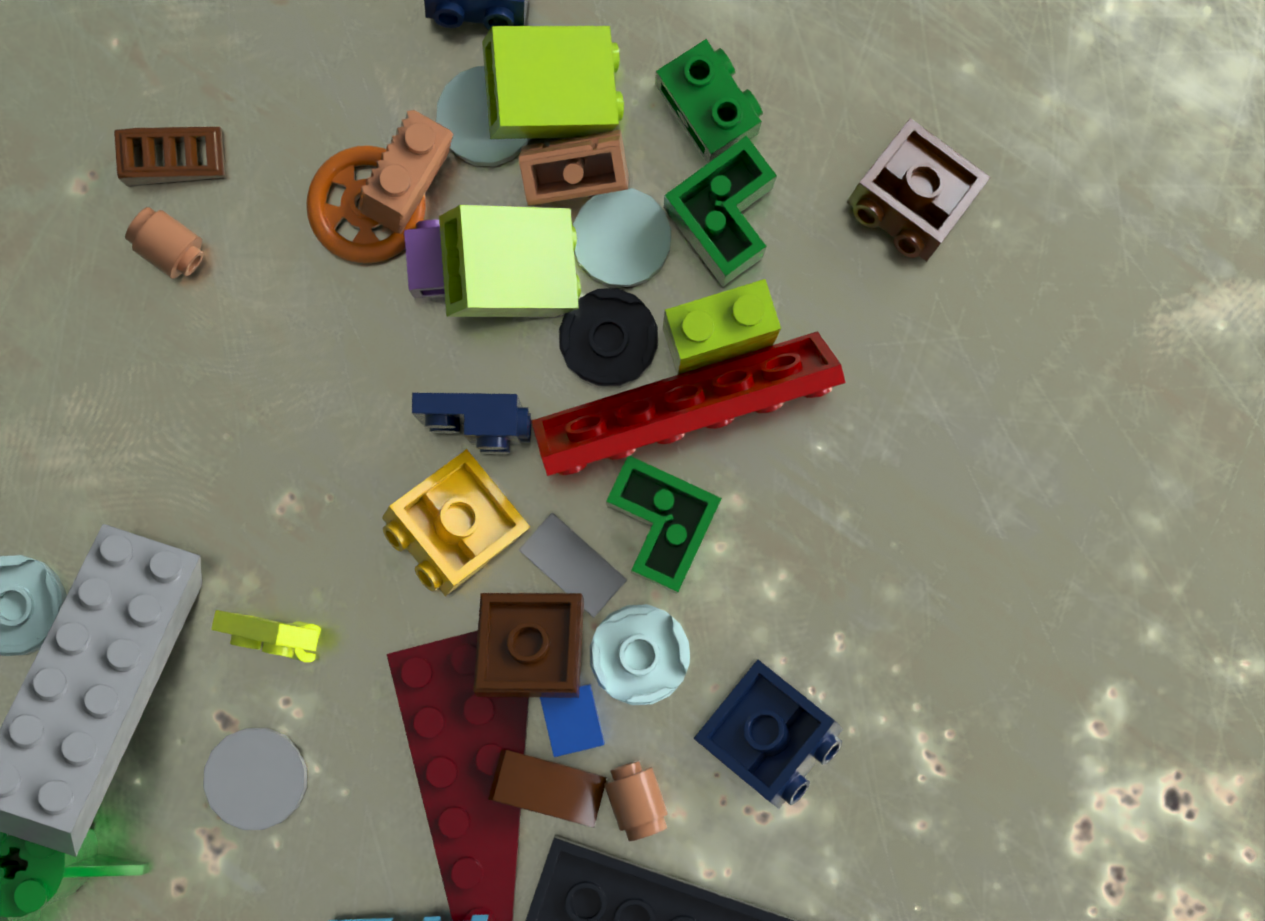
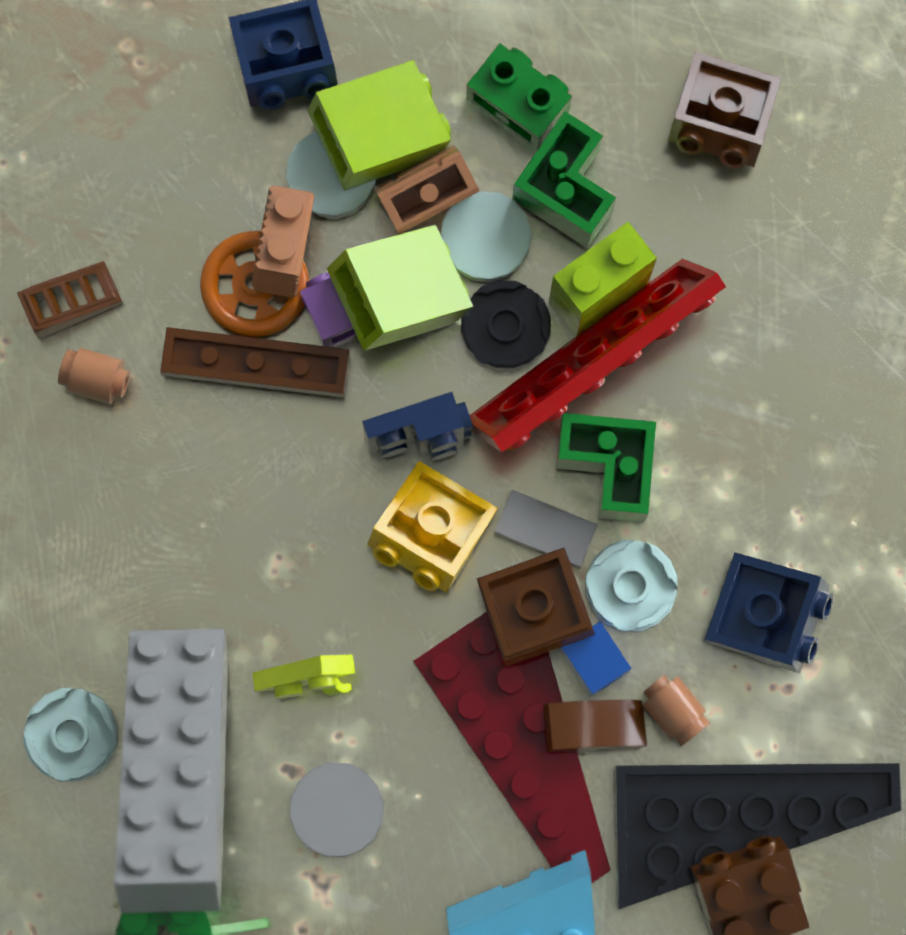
camera: 20 degrees left, 5 degrees down
none -> reddish brown plate [160,327,350,398]

